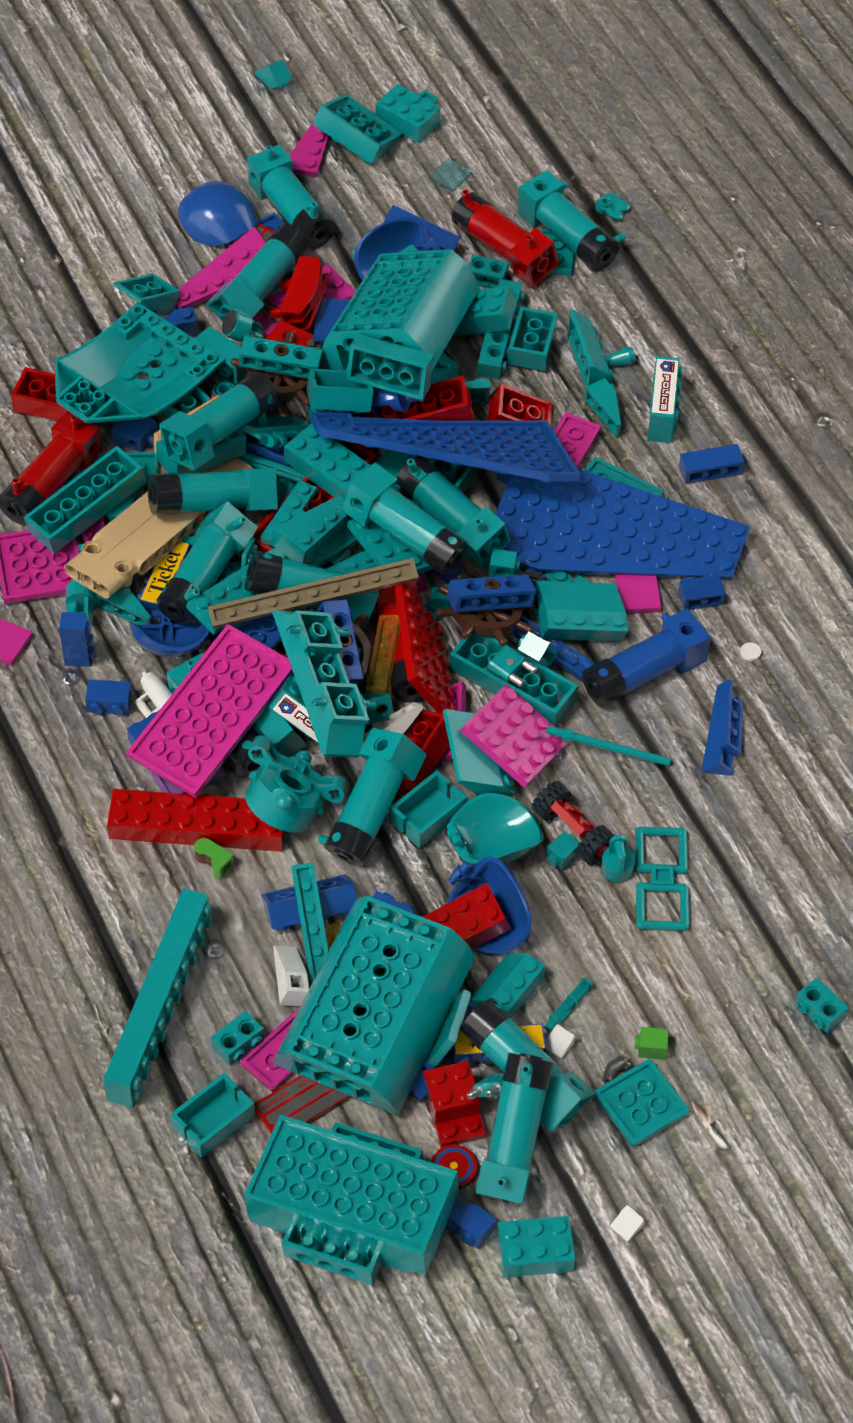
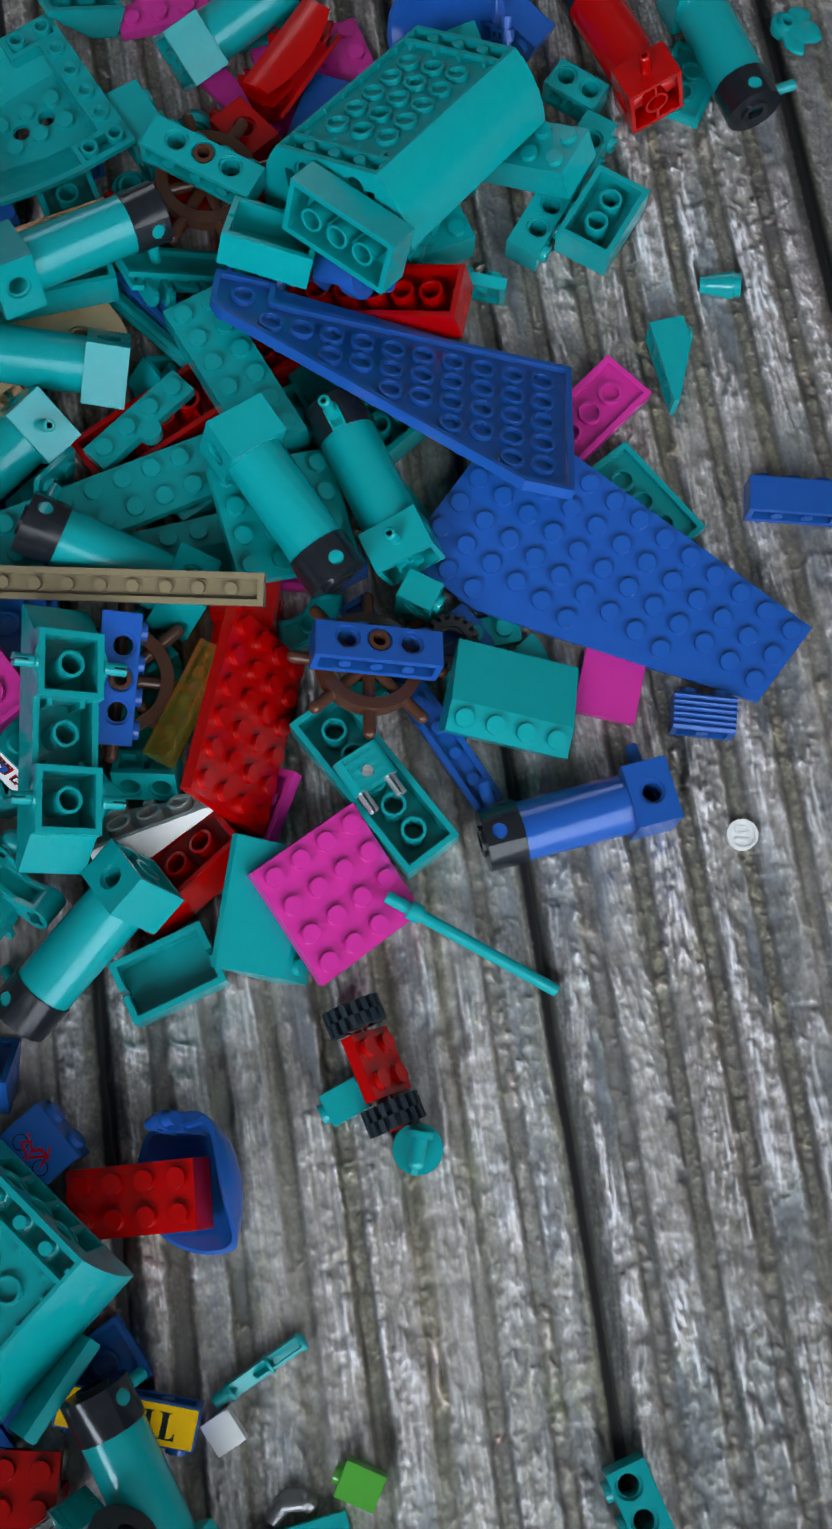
camera: 15 degrees right, 20 degrees up
blue slope [165,307,198,337] -> none
teal piece [222,309,264,342] -> none
teal wedge [269,495,352,564] -> none
teal piece [446,793,544,865] -> none
teal slope [469,953,545,1017] -> none
red slope [488,383,552,426] -> none
brick [518,631,558,668] -> none
teal slope [567,310,613,387] -> none
teal bar [635,827,690,931] -> none
brick [647,356,683,443] -> none
blue wedge [701,679,743,776] -> none

